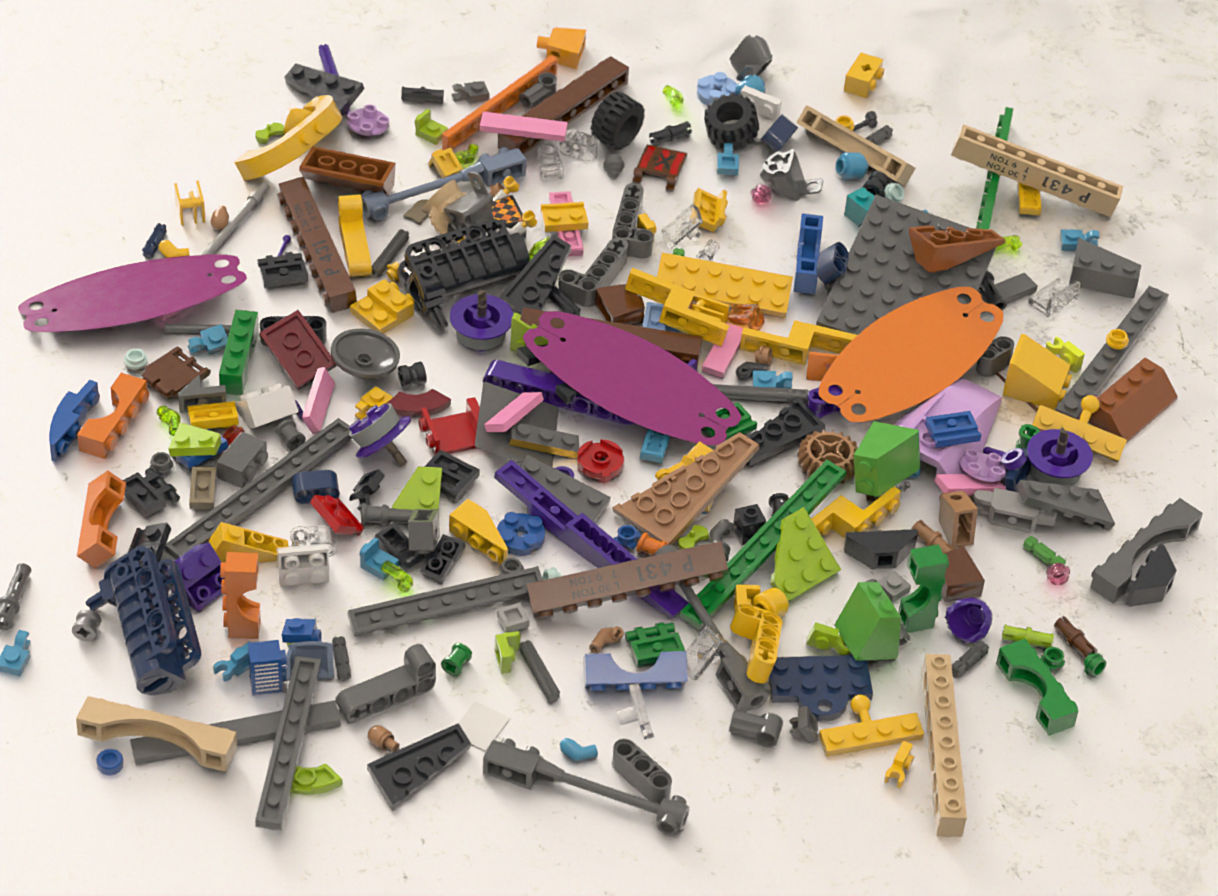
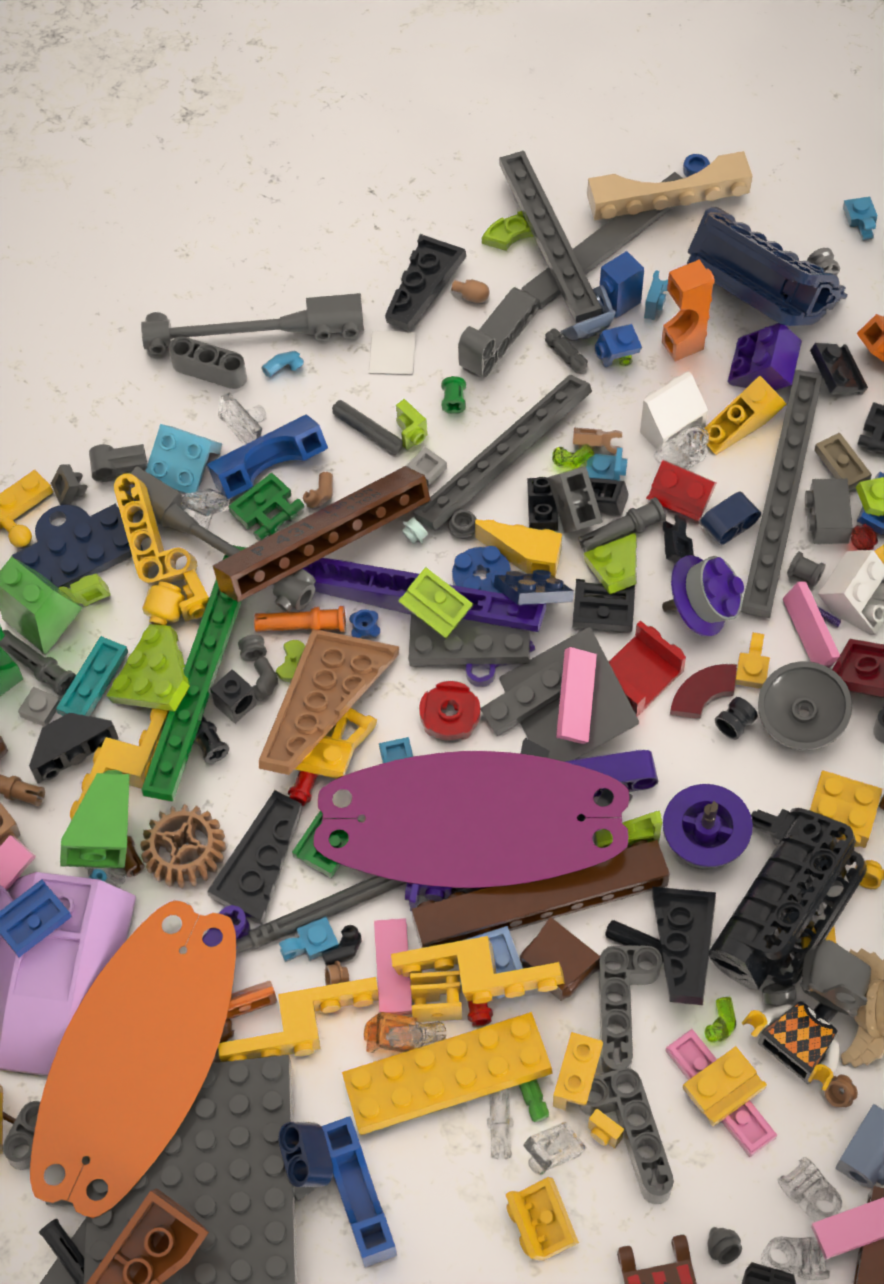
camera: 160 degrees right, 15 degrees up
none -> teal plate [56,636,128,716]
none -> medium azure bracket [146,424,223,495]
none -> clear axle [386,1021,446,1048]
none -> lime plate [398,567,473,639]
none -> dark blue plate [494,570,574,605]
none -> yellow bracket [553,1032,603,1111]
none -> medium nougat plate [573,427,622,454]

